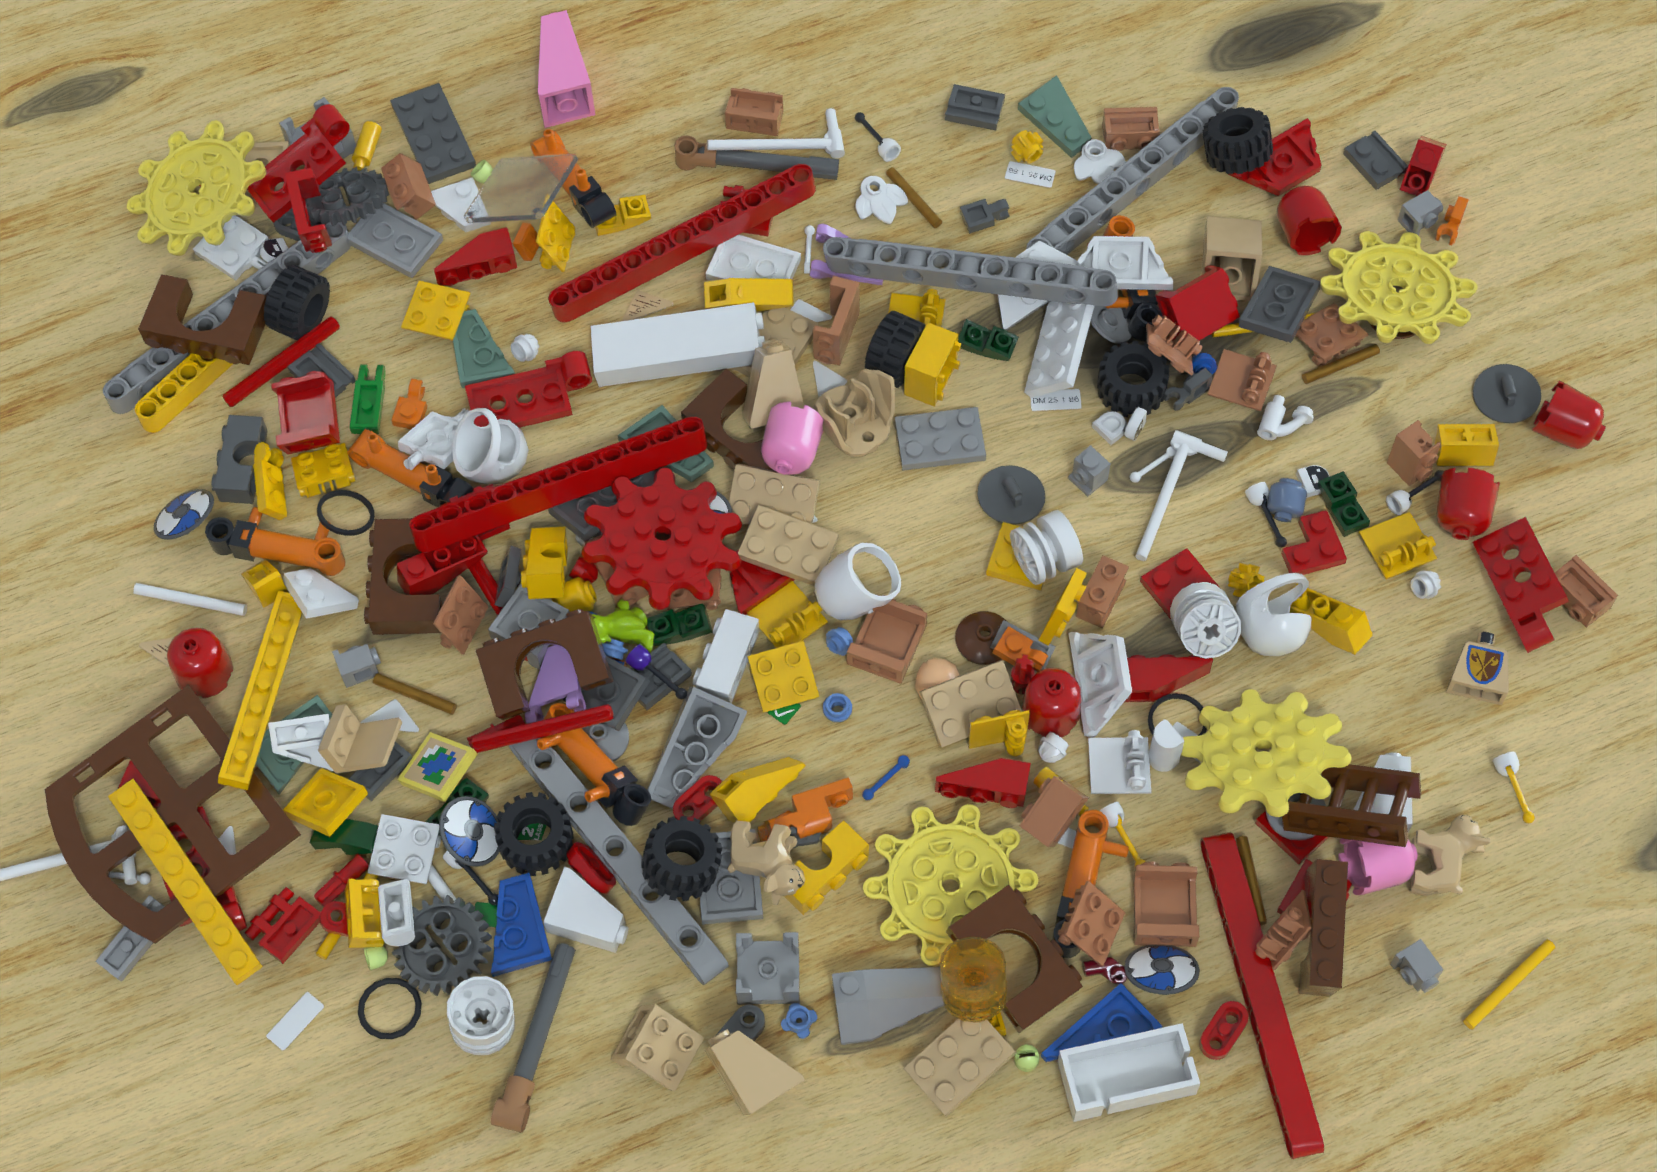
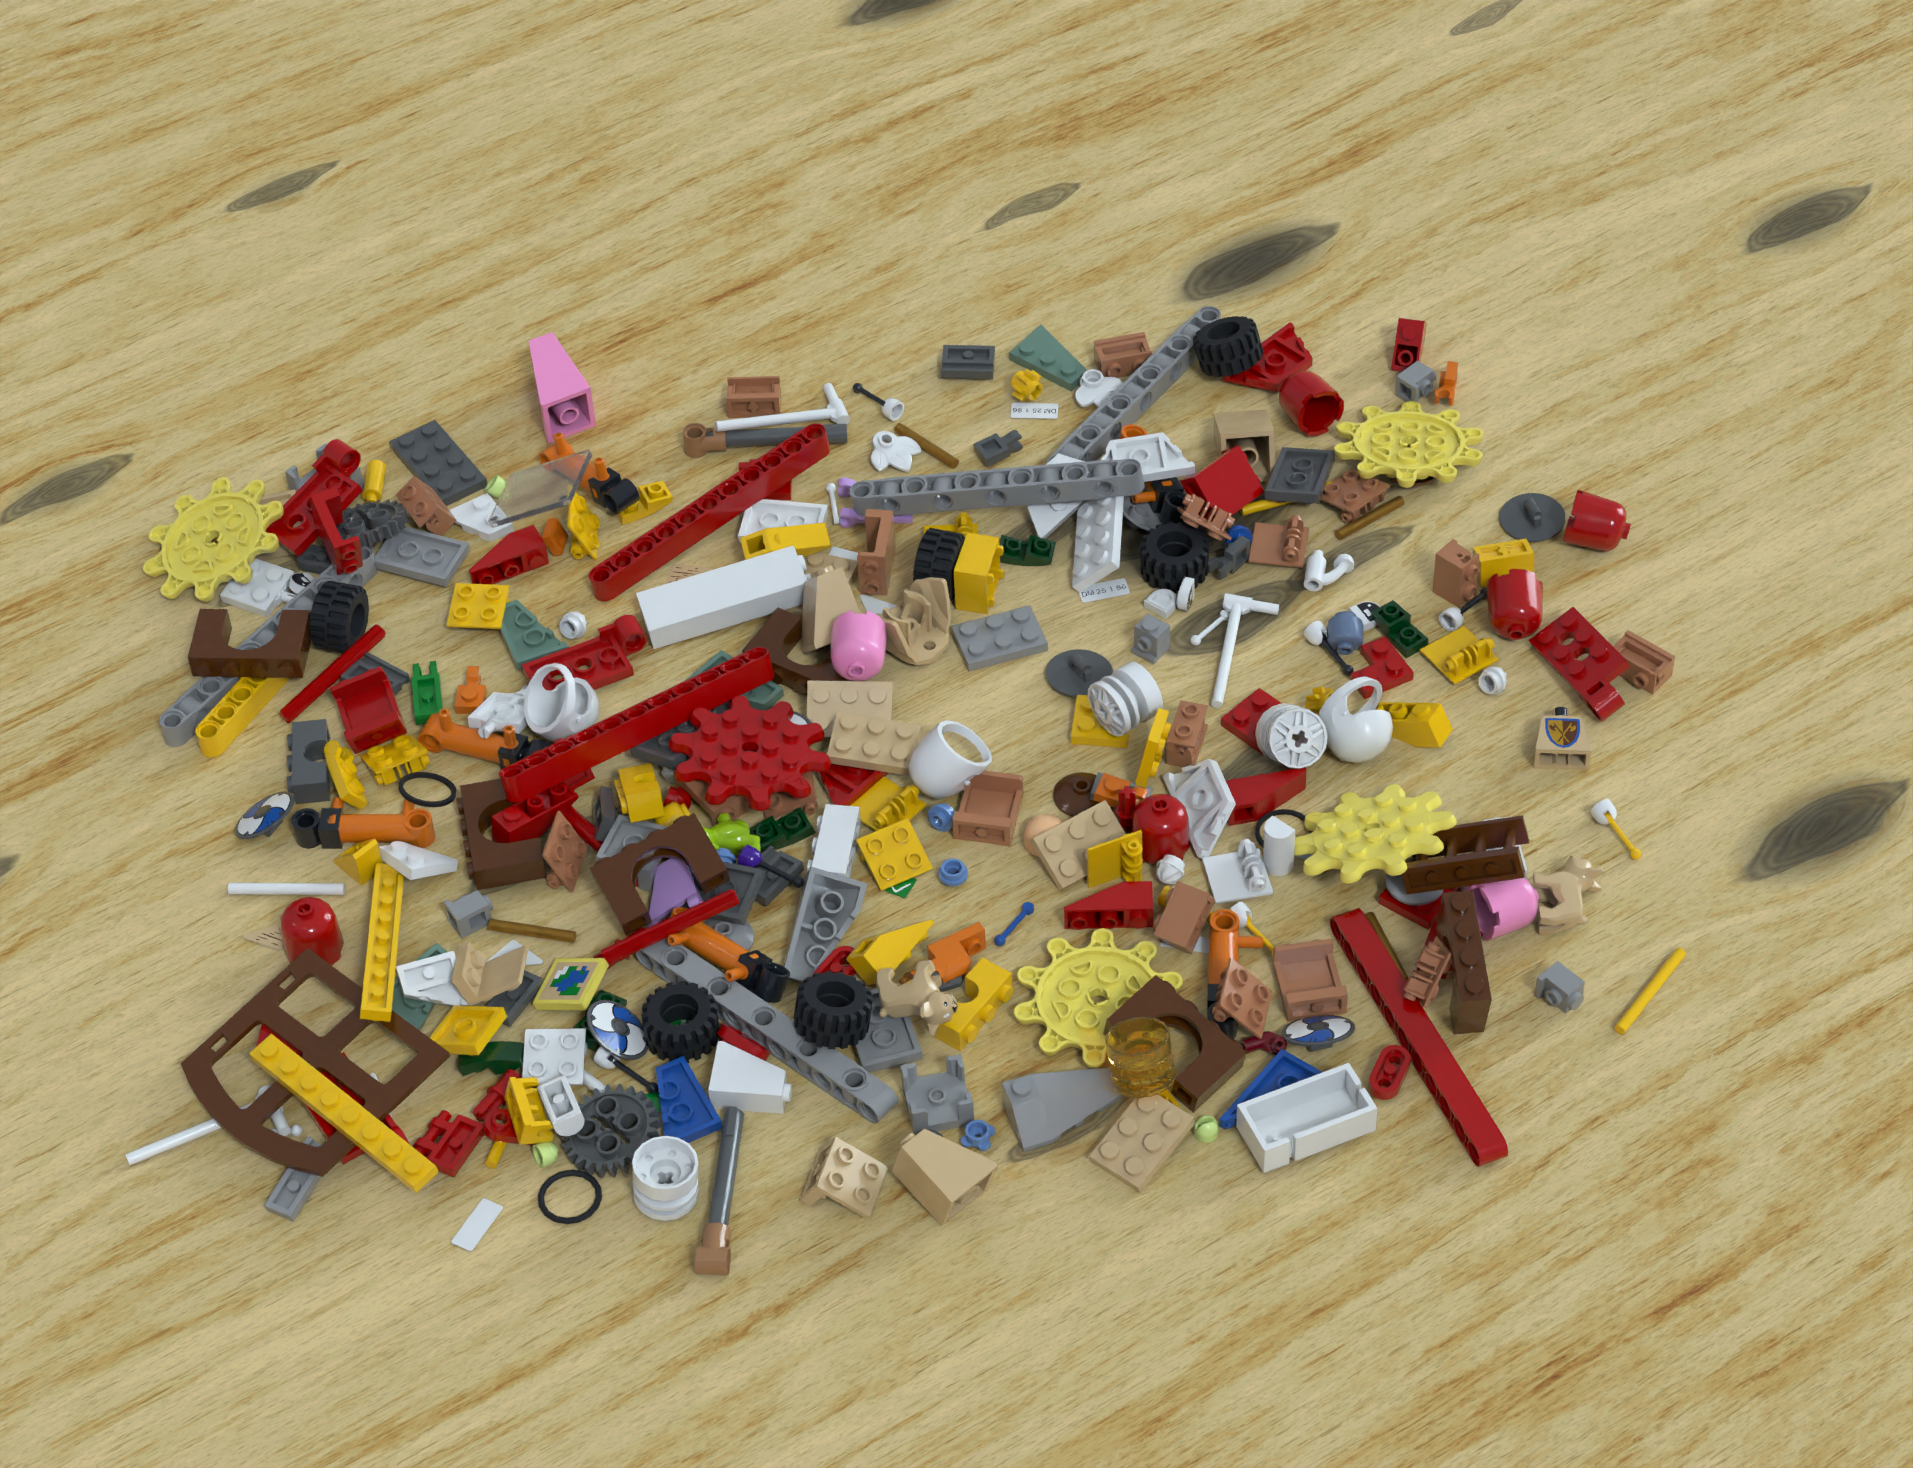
camera: 10 degrees left, 15 degrees down
dark grey plate [1343,131,1408,190] -> none

